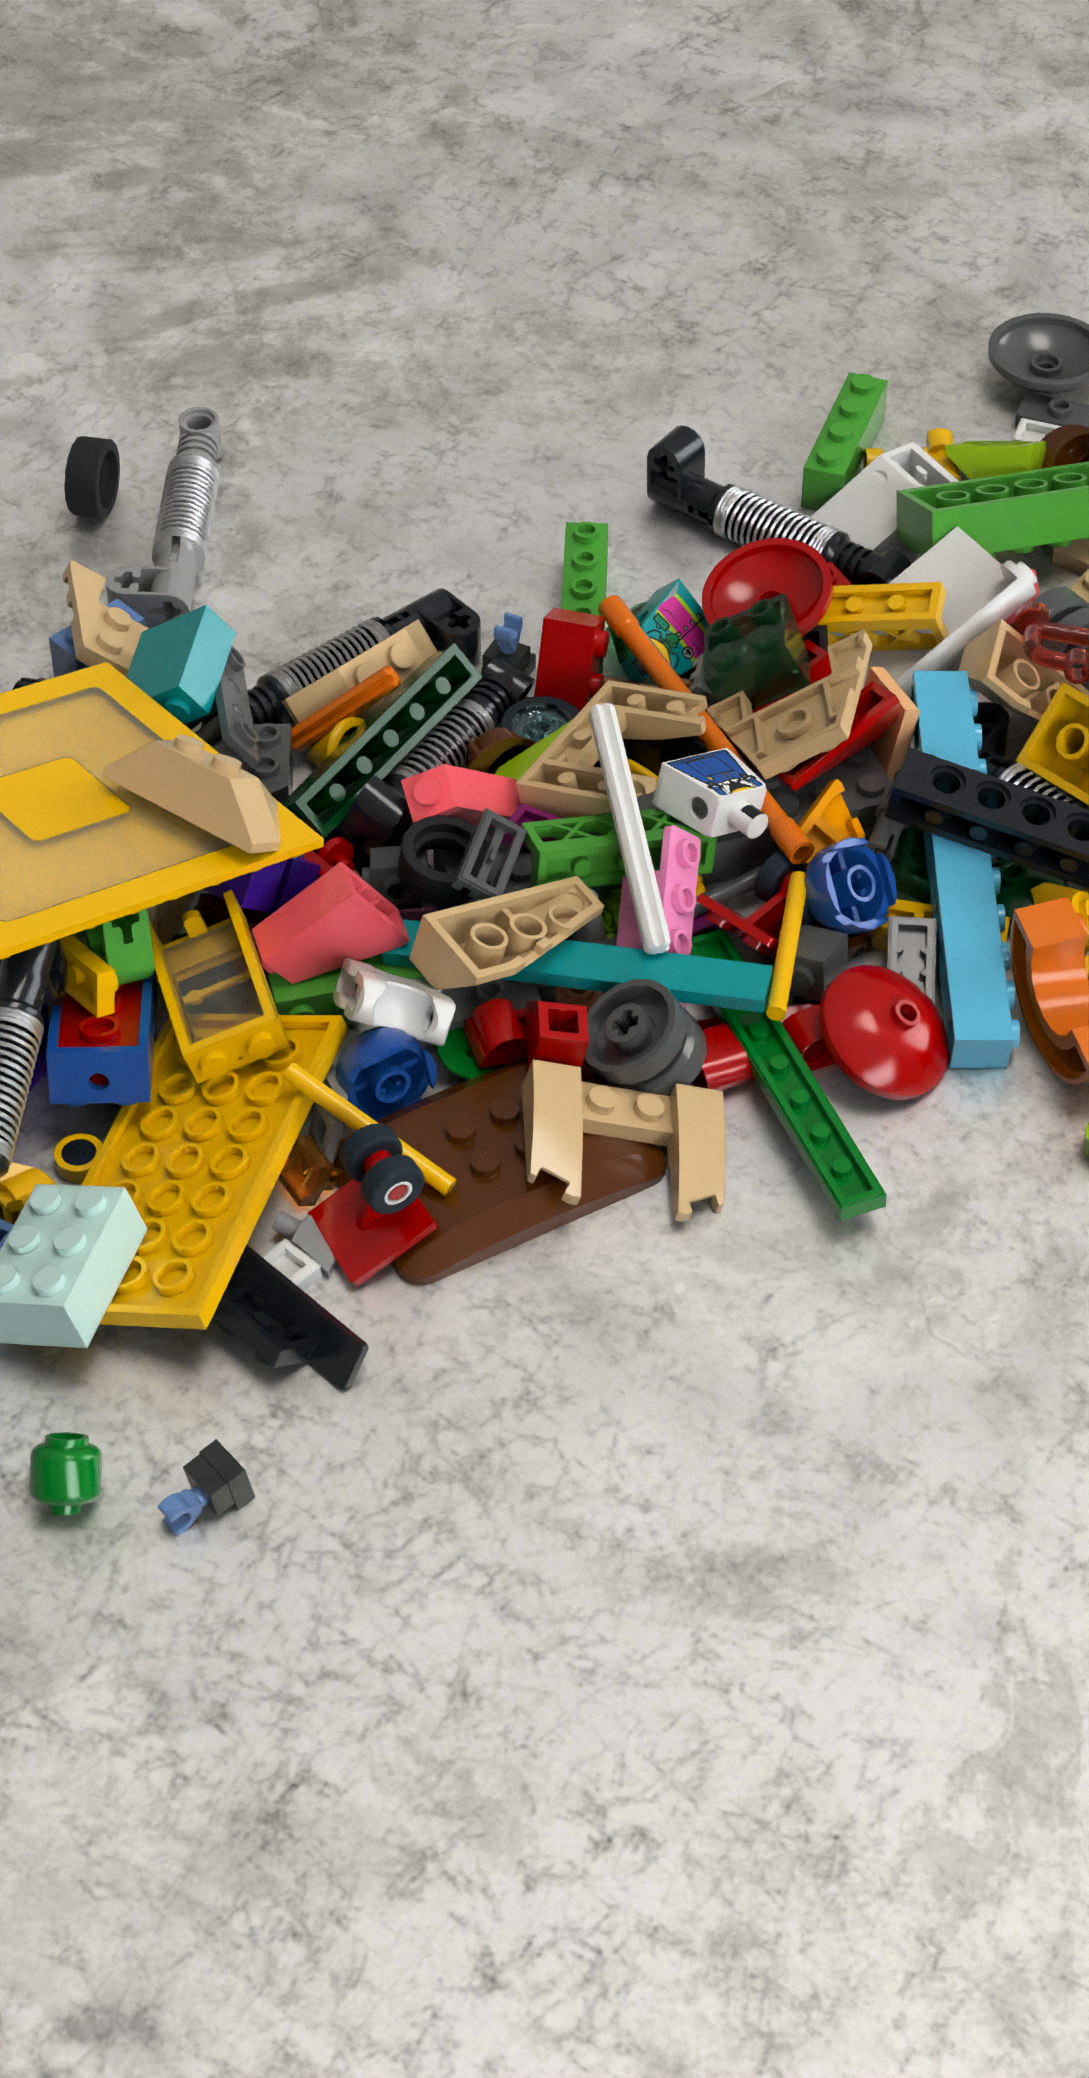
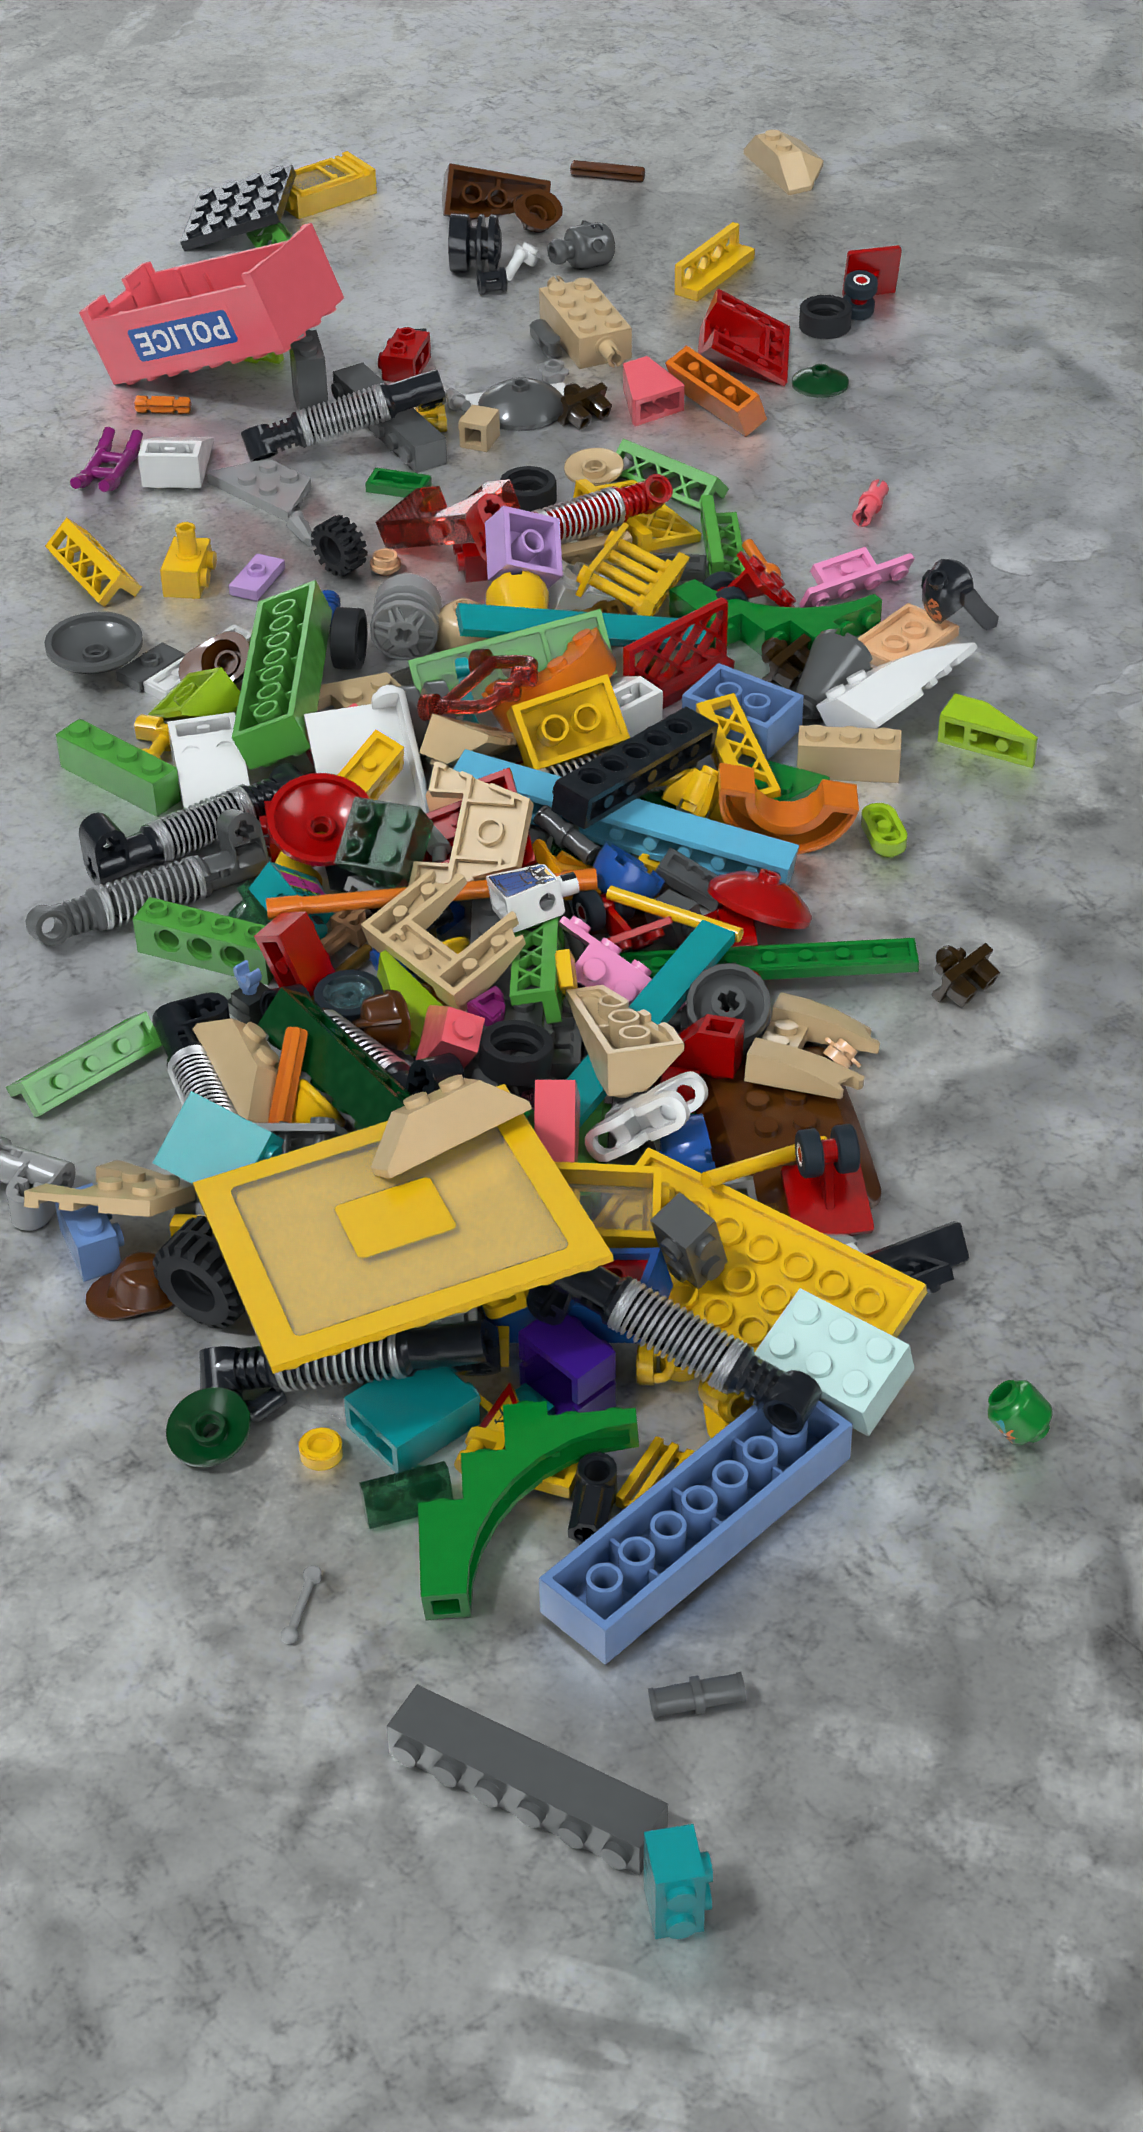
camera: 70 degrees left, 5 degrees down
pearl dark grey piece [157,1439,255,1535] -> none
dark grey tile [451,808,527,900] -> none
white axle [589,703,671,955] -> none
none -> bright green fence [6,1011,162,1117]
none -> dark grey piece [25,808,269,946]
none -> yellow tile [555,949,578,996]
none -> yellow tile [636,1343,676,1386]
none -> dark grey brick [650,1192,728,1290]
none -> light nougat plate [823,1037,861,1069]
none -> dark brown hips [931,943,1001,1008]

